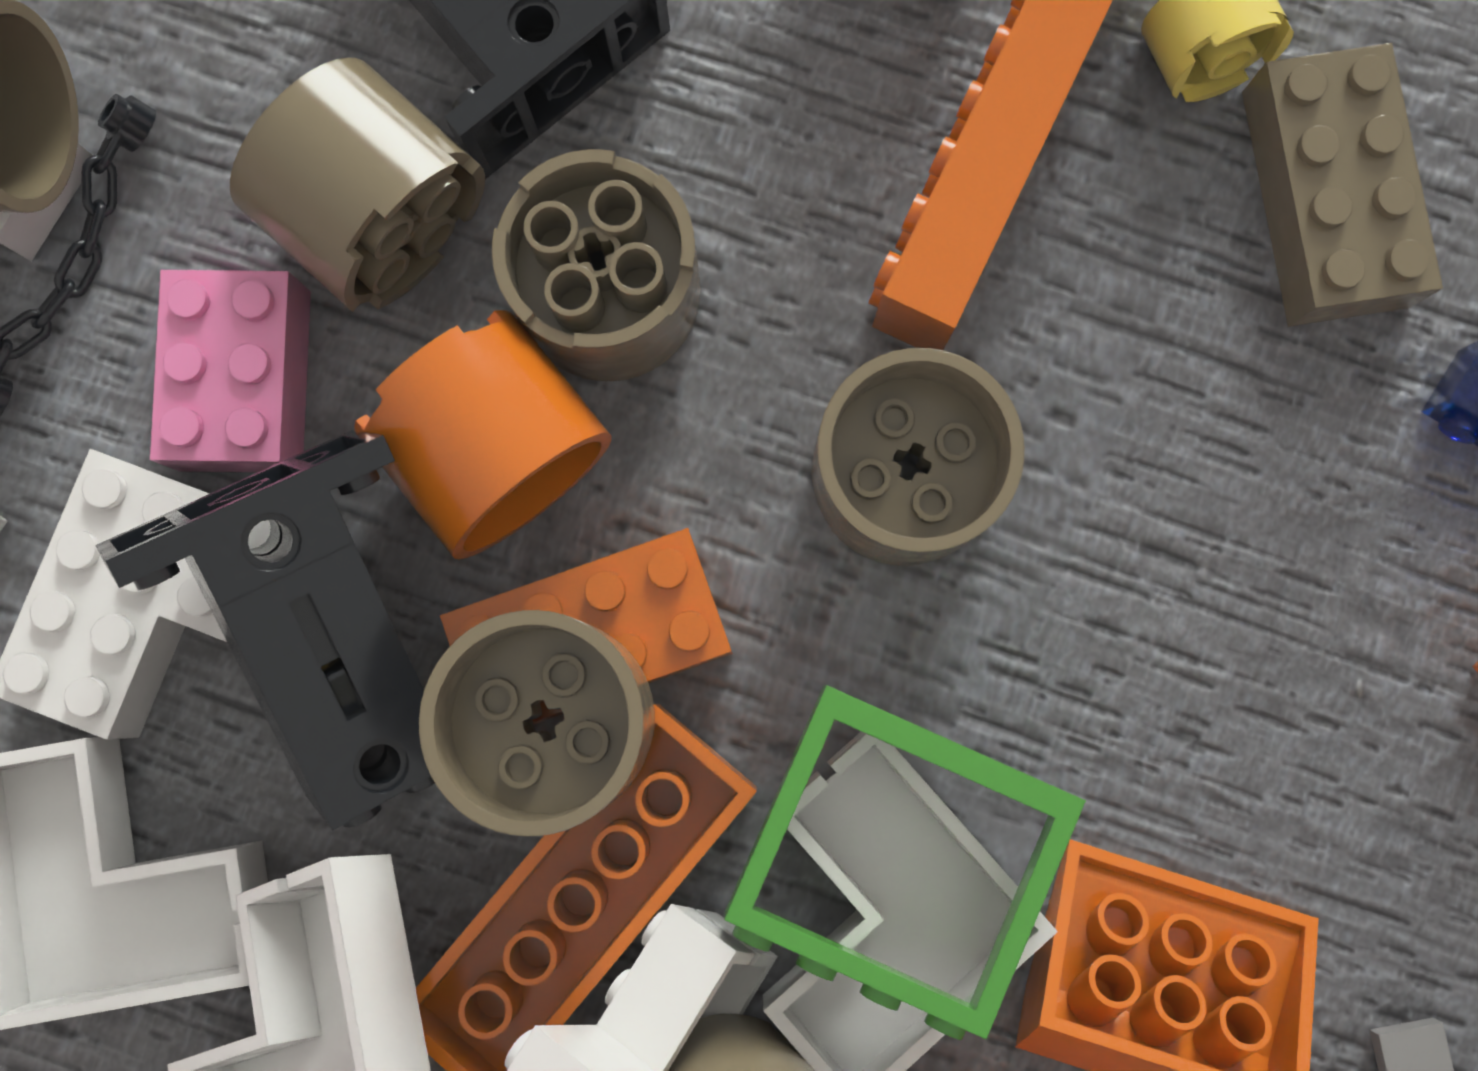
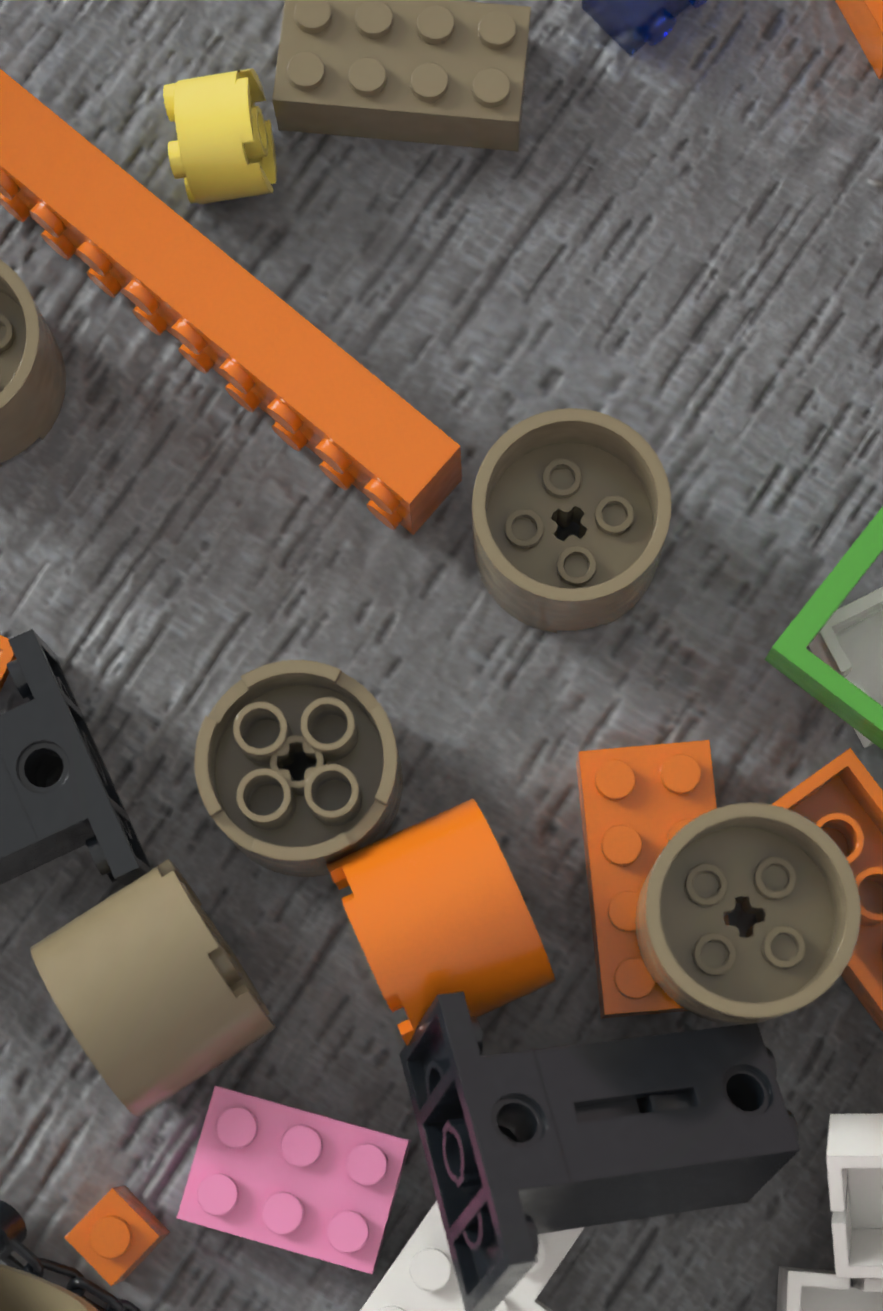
camera: 75 degrees left, 5 degrees down
none -> orange brick [64,1185,170,1286]

